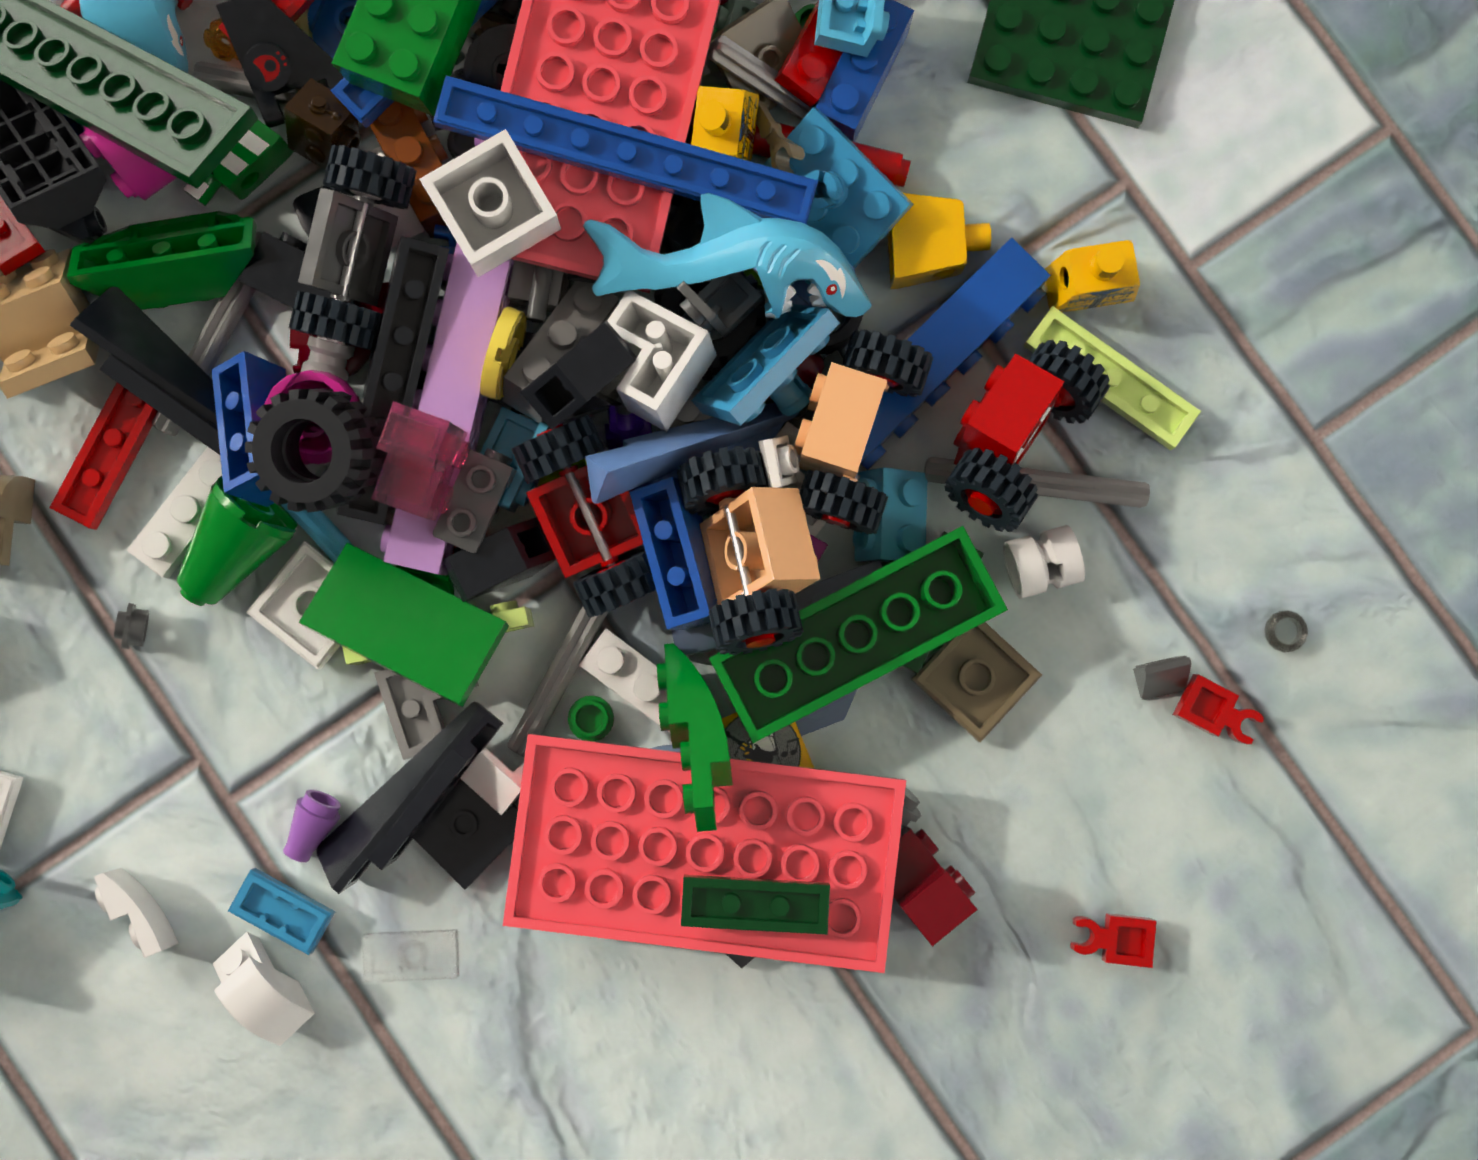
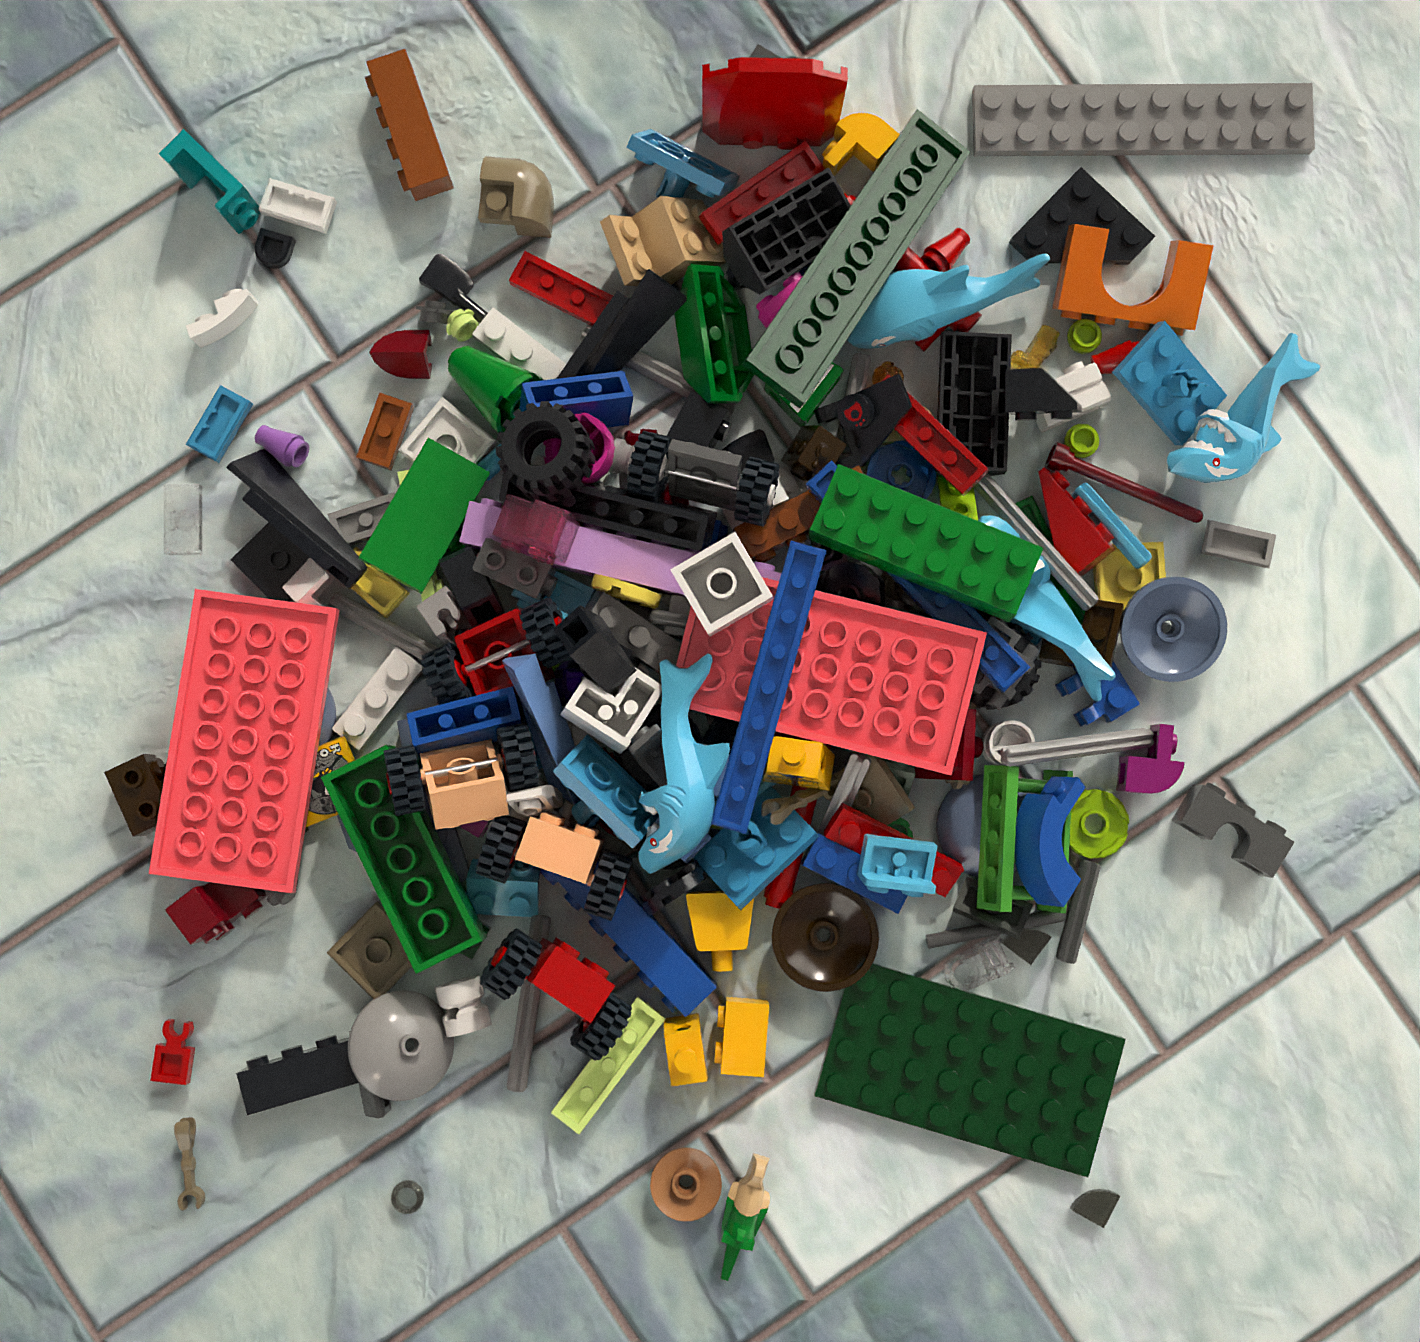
camera: 85 degrees right, 0 degrees up
white brick [213,932,315,1046] -> none
green plate [568,696,614,741] -> none
green slope [657,643,733,832] -> none
dark green plate [681,875,830,935] -> none
red plate [1172,674,1264,744] -> none
none -> dark brown brick [104,754,166,837]
none -> dark tan piece [174,1117,205,1211]
none -> black brick [236,1031,360,1115]
none -> black tile [255,228,296,269]
none -> light grey dish [348,990,454,1101]
none -> light yellow tile [351,547,410,619]
none -> dark orange plate [356,392,414,471]
none -> dark red brick [369,330,432,379]
none -> light grey hinge [416,586,472,647]
none -> black piece [419,254,488,323]
none -> yellowish green plate [446,309,479,342]
none -> black plate [639,860,709,916]
none -> medium nougat dish [650,1147,722,1222]
none -> yellow brick [714,997,769,1077]
none -> animal [720,1153,770,1281]
none -> dark brown dish [772,883,879,992]

